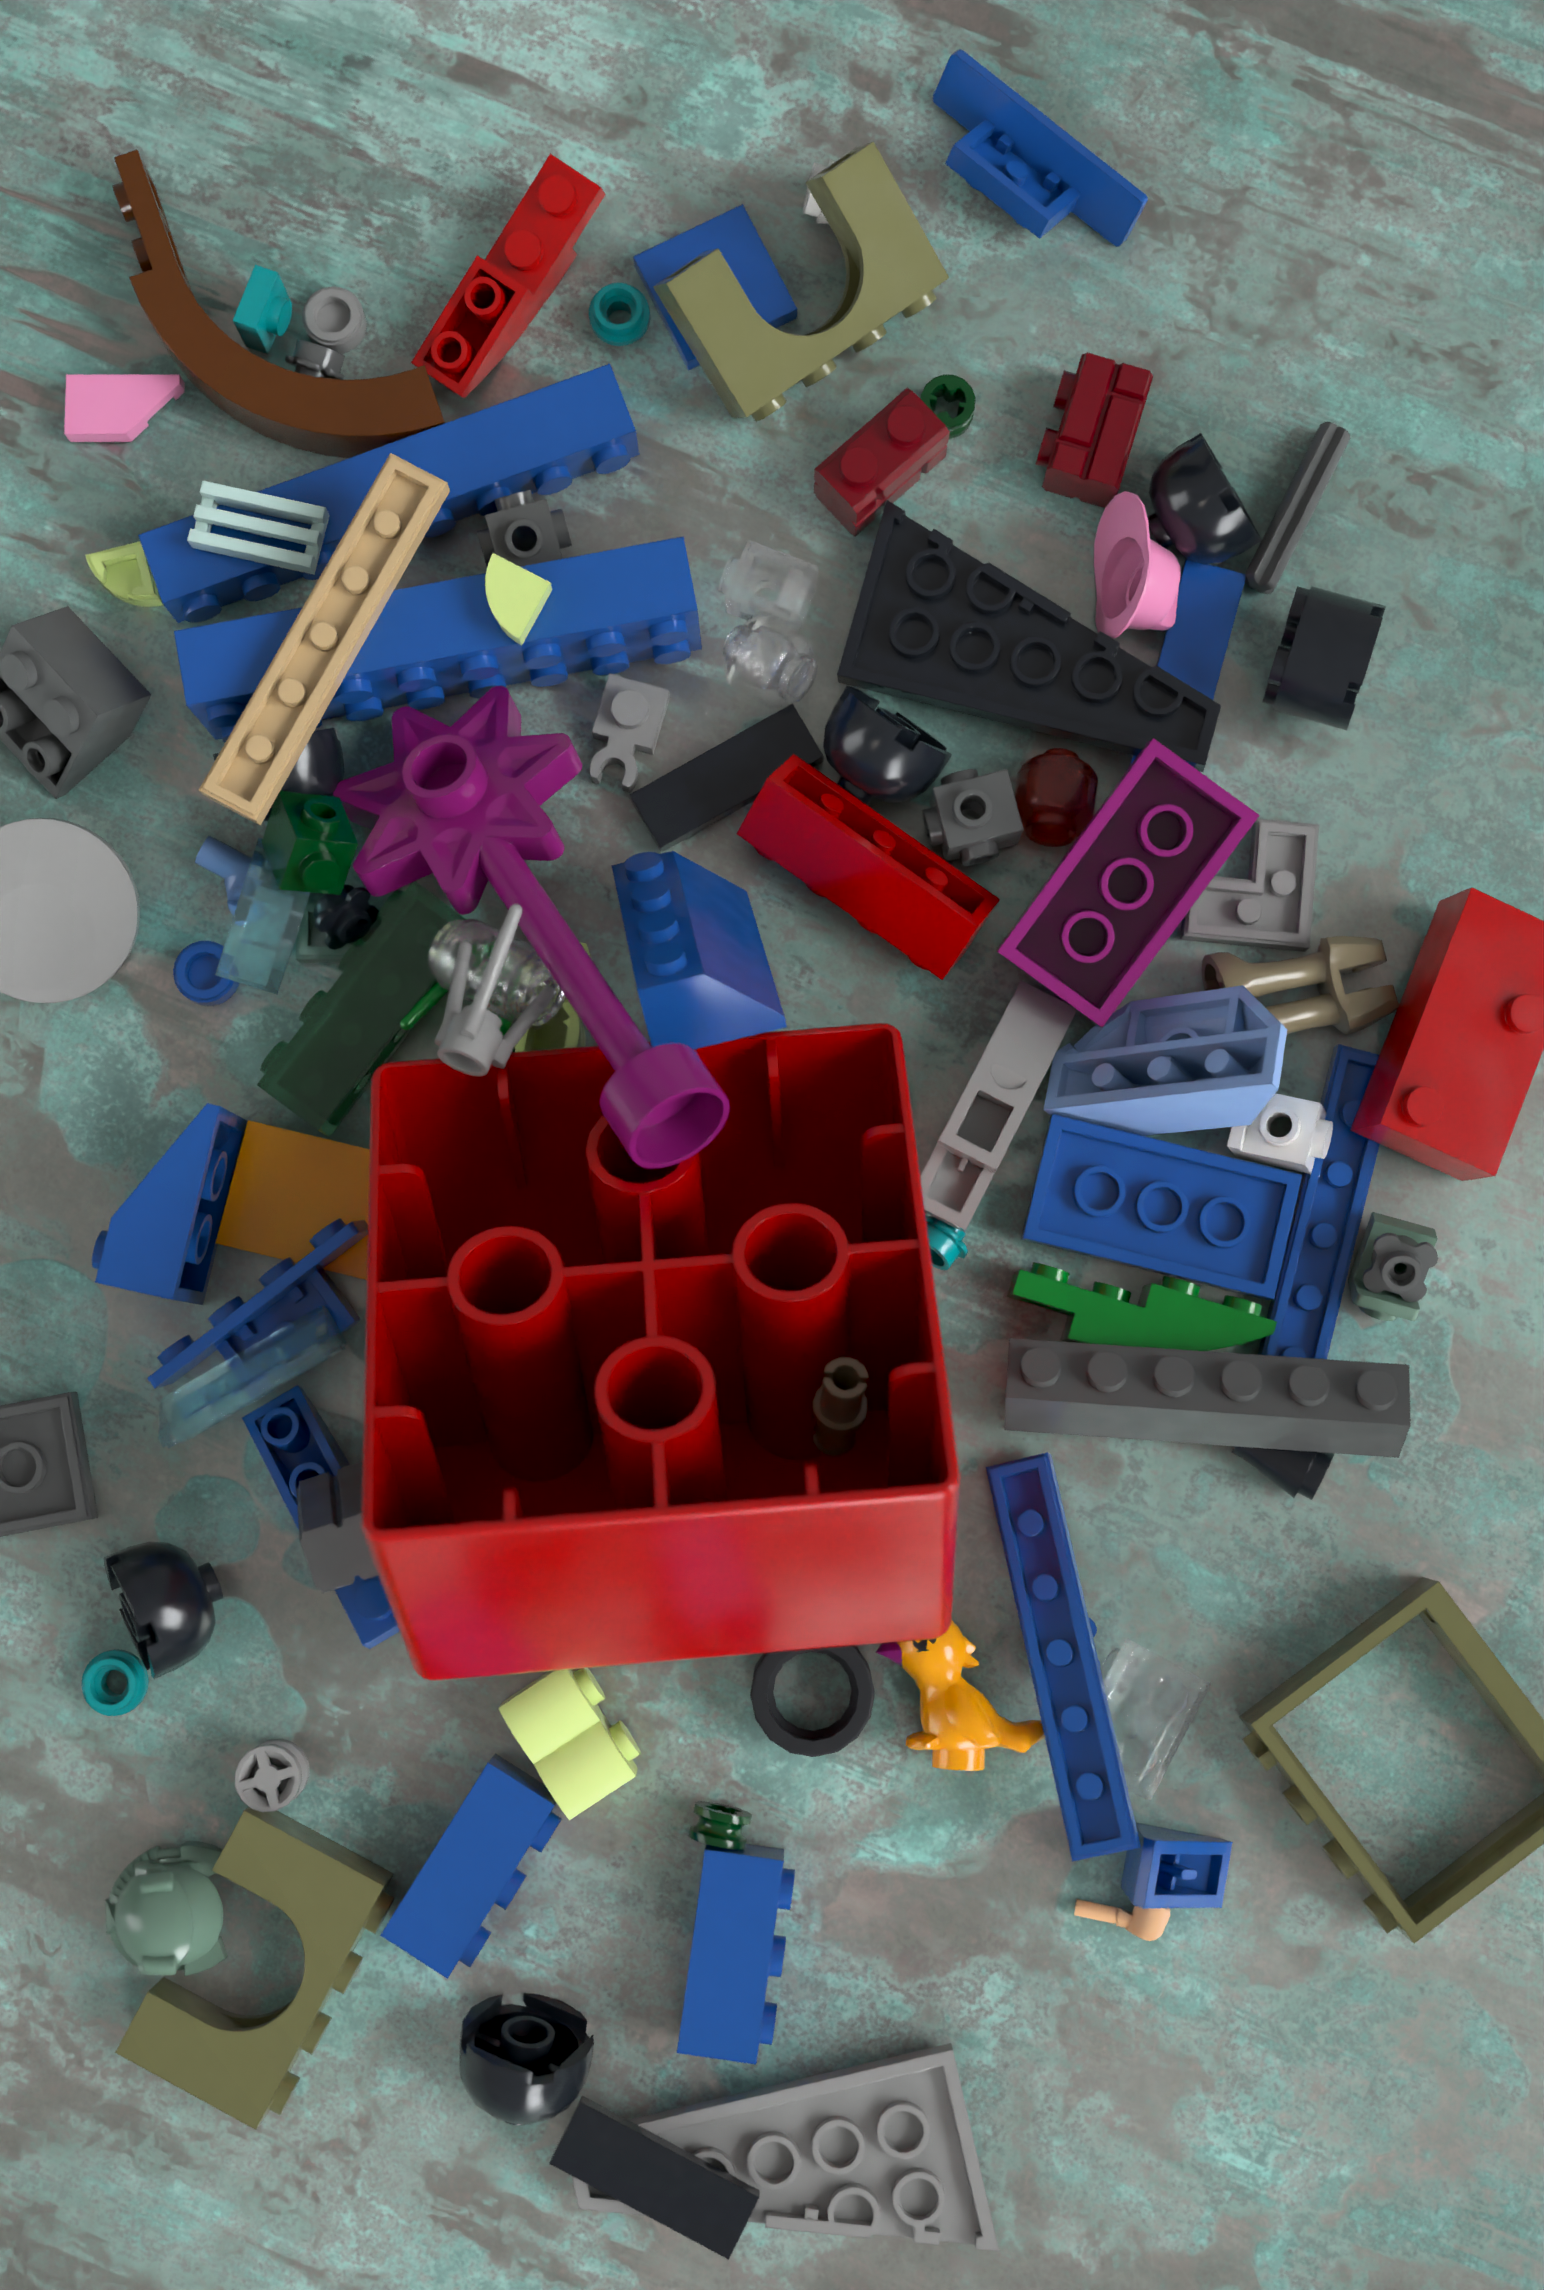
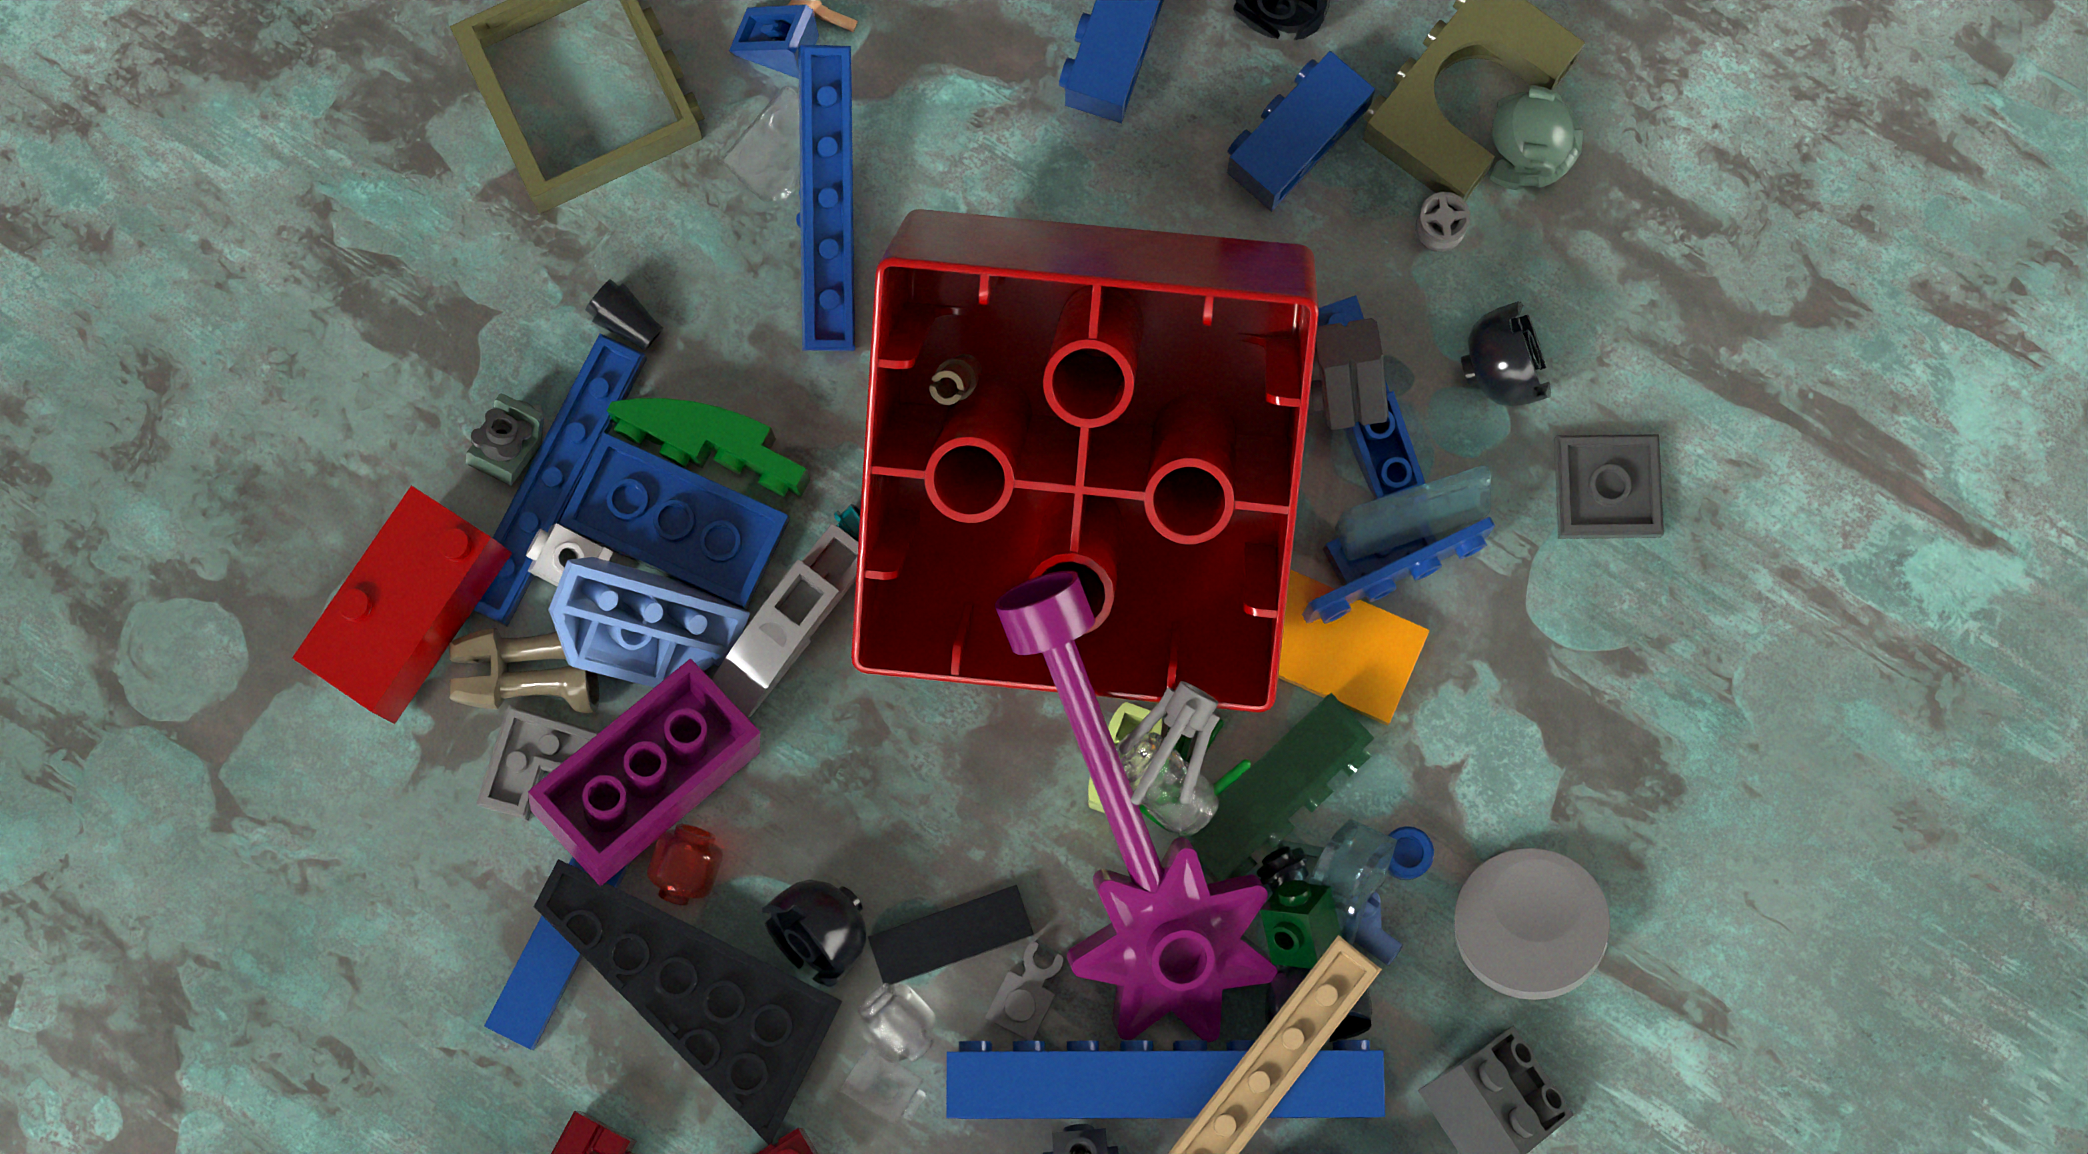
camera: 170 degrees left, 5 degrees down
teal plate [81,1649,149,1716] -> none
blue slope [92,1103,248,1305] -> none
yellowish green tile [485,553,552,646] -> none
yellowish green brick [498,1668,641,1820] -> none
blue slope [611,851,787,1050] -> none
dark green bush [688,1801,752,1850] -> none
red brick [736,754,1000,980] -> none
black tyre [750,1645,875,1757] -> none
light orange animal [875,1620,1045,1771] -> none
dark grey brick [922,769,1024,866] -> none
dark grey brick [1004,1338,1411,1458] -> none
bright pink piece [1094,491,1180,639] -> none
black cylinder [1147,433,1262,564] -> none
dark grey axle [1245,422,1350,594] -> none
black brick [1262,586,1386,730] -> none

